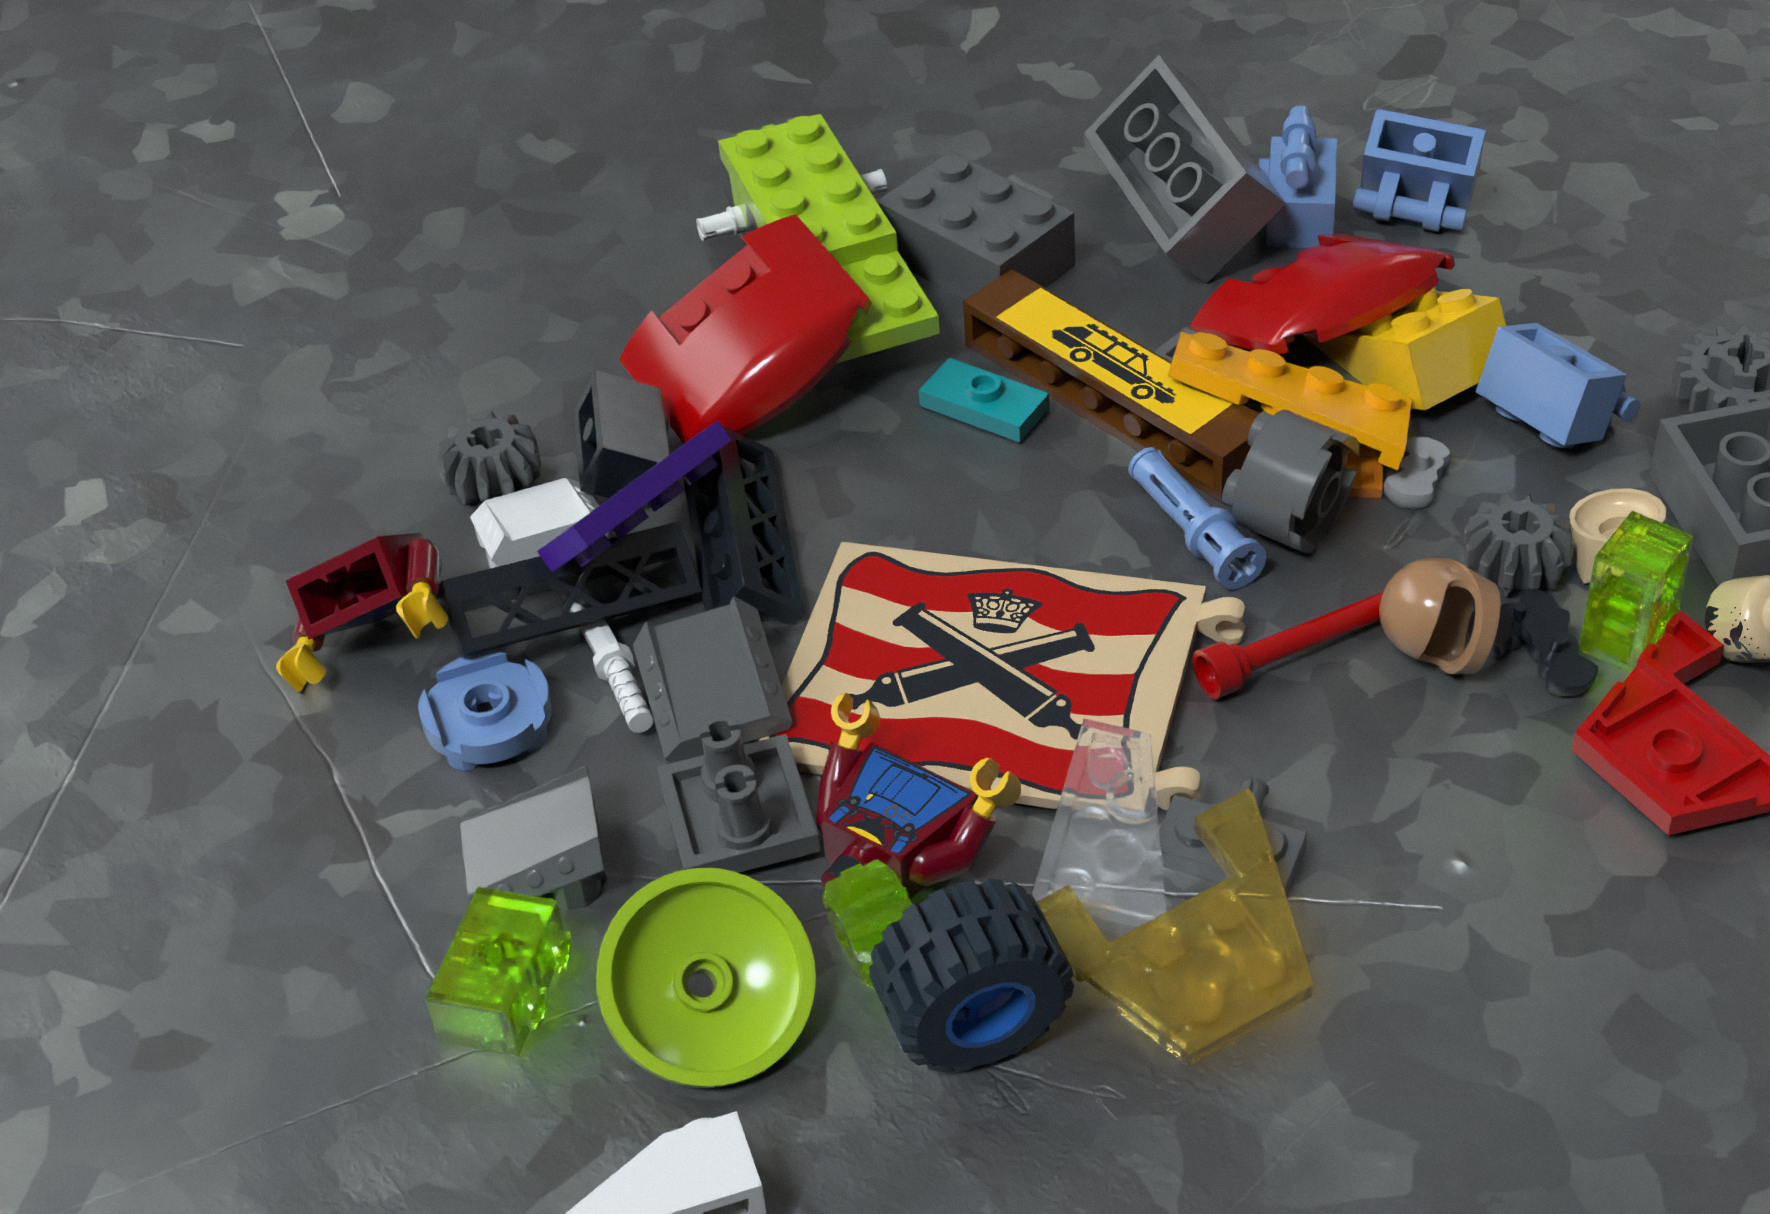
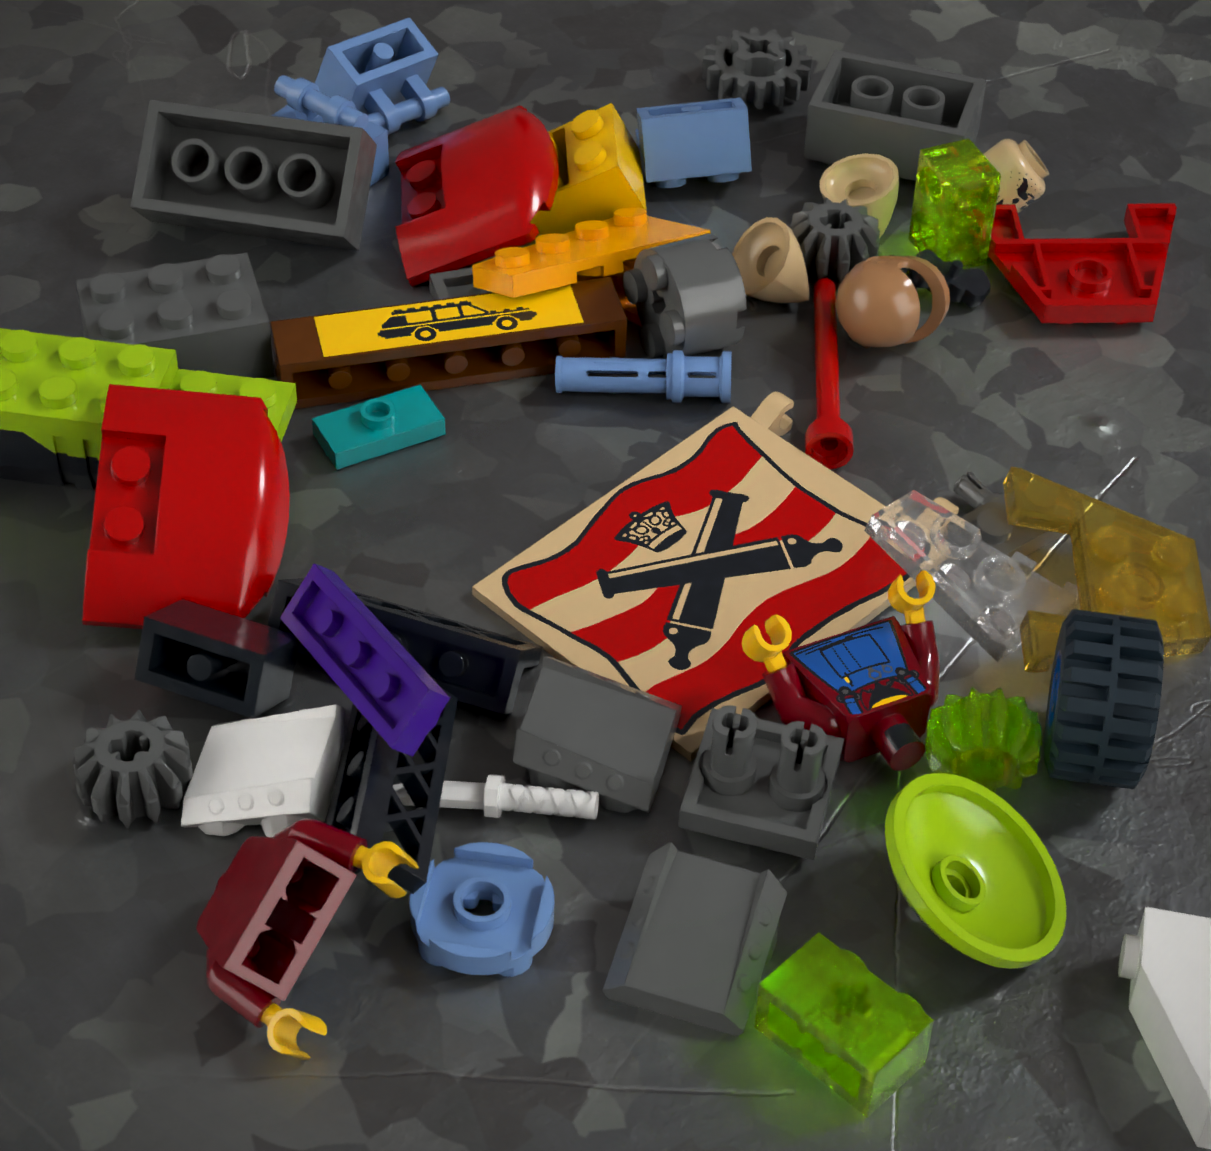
camera: 65 degrees left, 0 degrees up
none -> tan piece [732,217,809,303]

